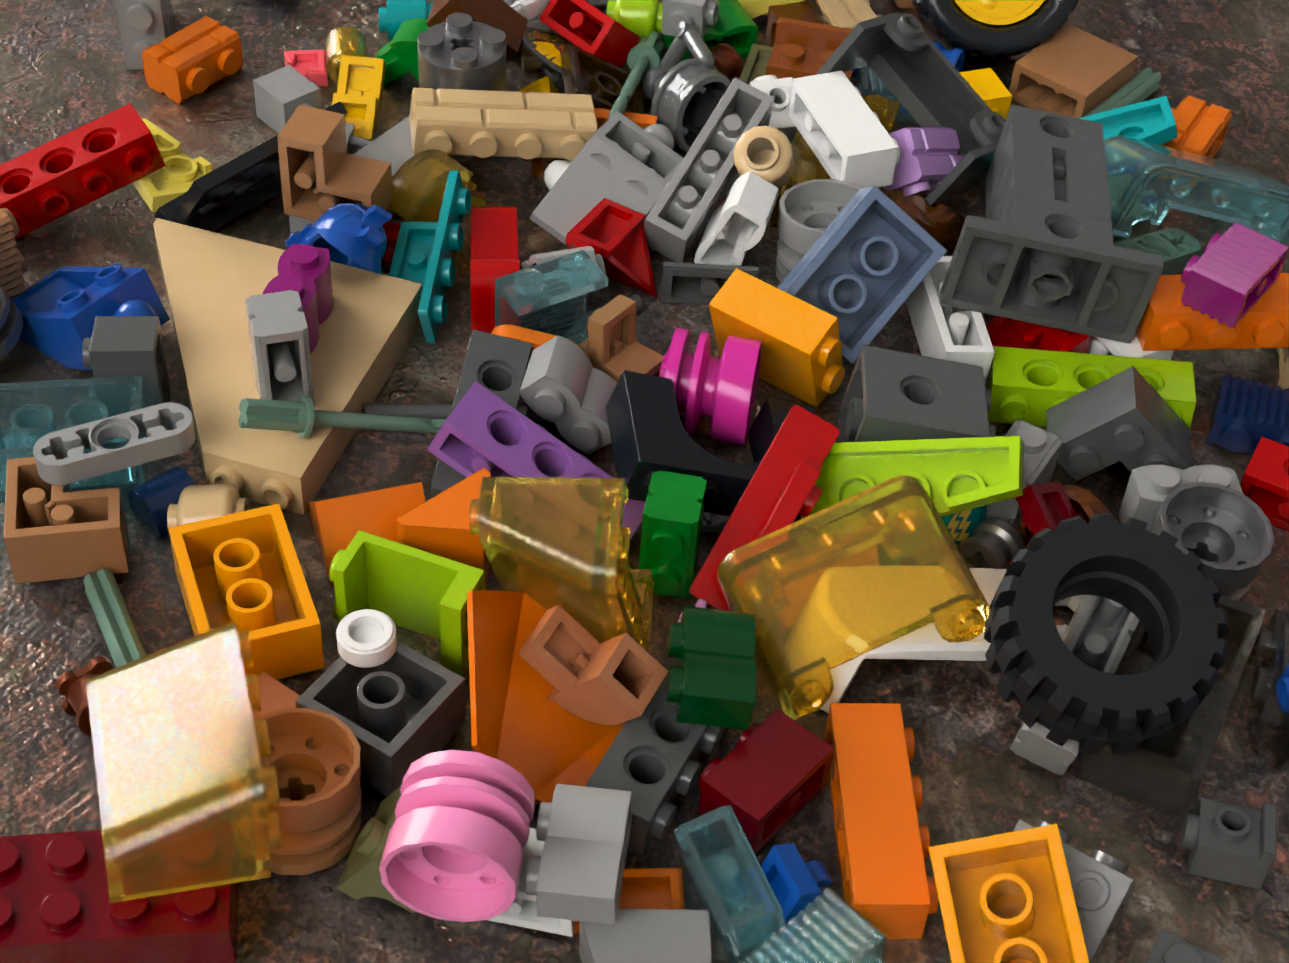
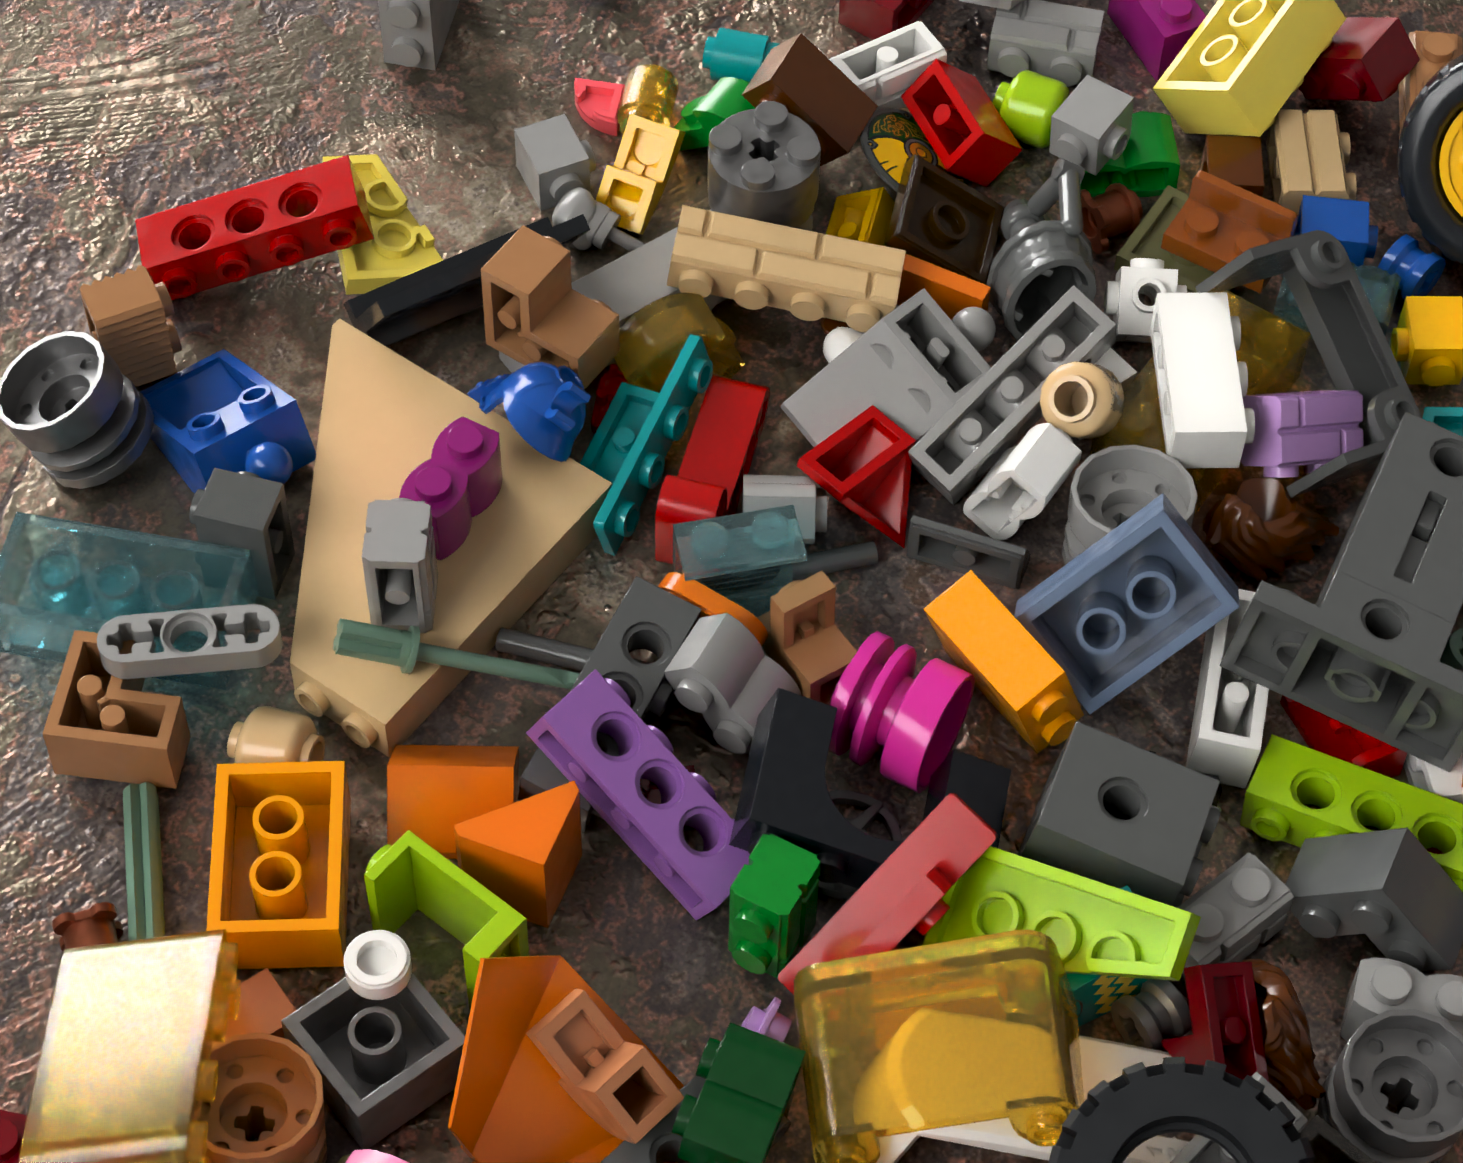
camera: 20 degrees right, 10 degrees up
dark blue brick [128,466,196,538] -> none
orange brick [142,15,244,104] -> none
clear yellow windscreen [469,477,654,652] -> none
sand green piece [608,31,665,119] -> none

